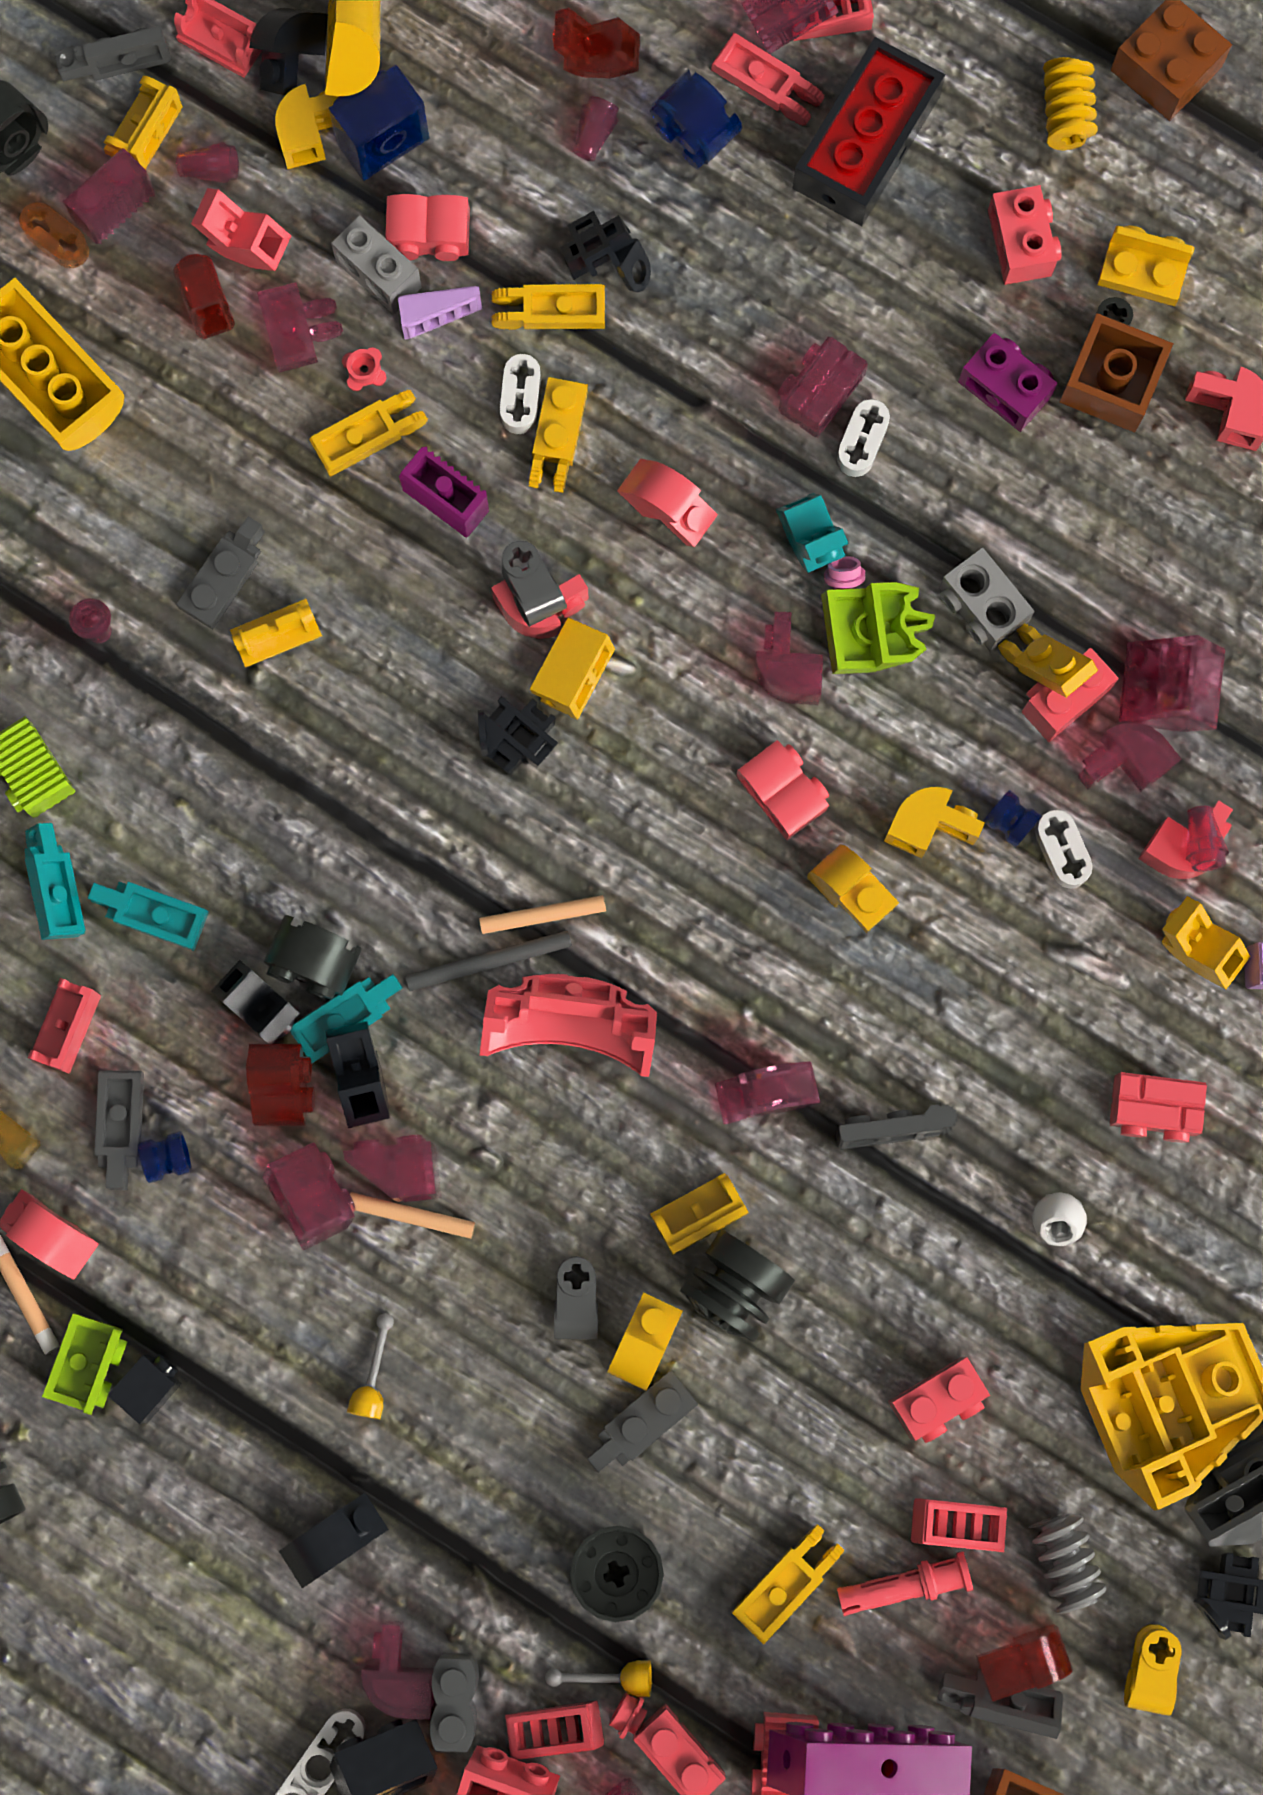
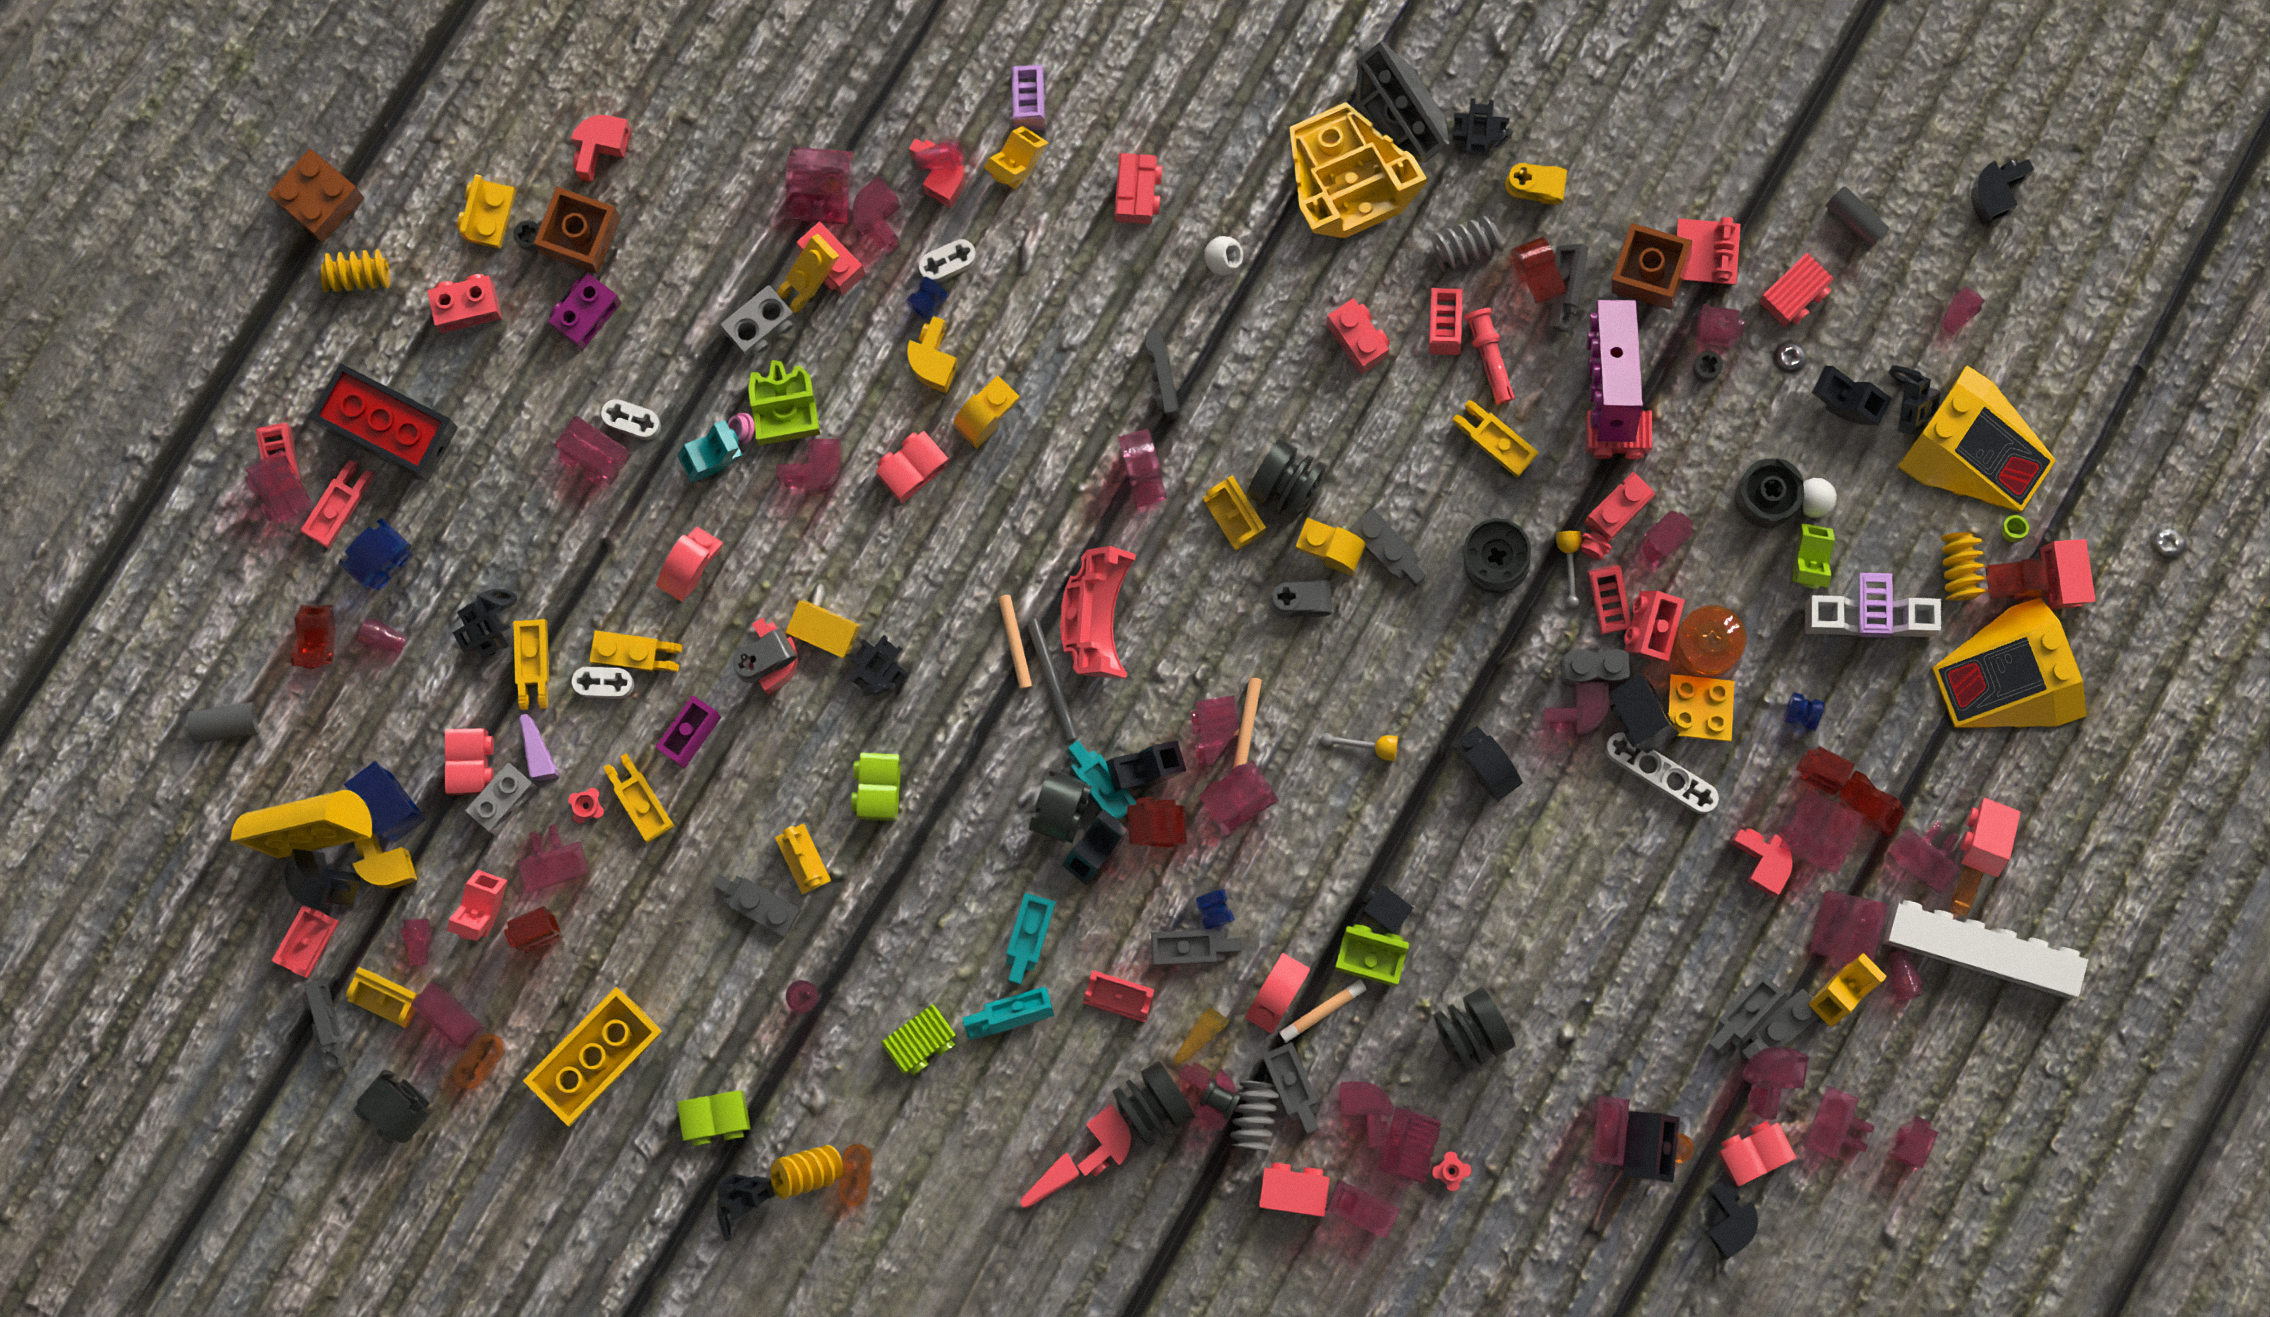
camera: 90 degrees left, 0 degrees up
none -> lime brick [851,753,901,821]

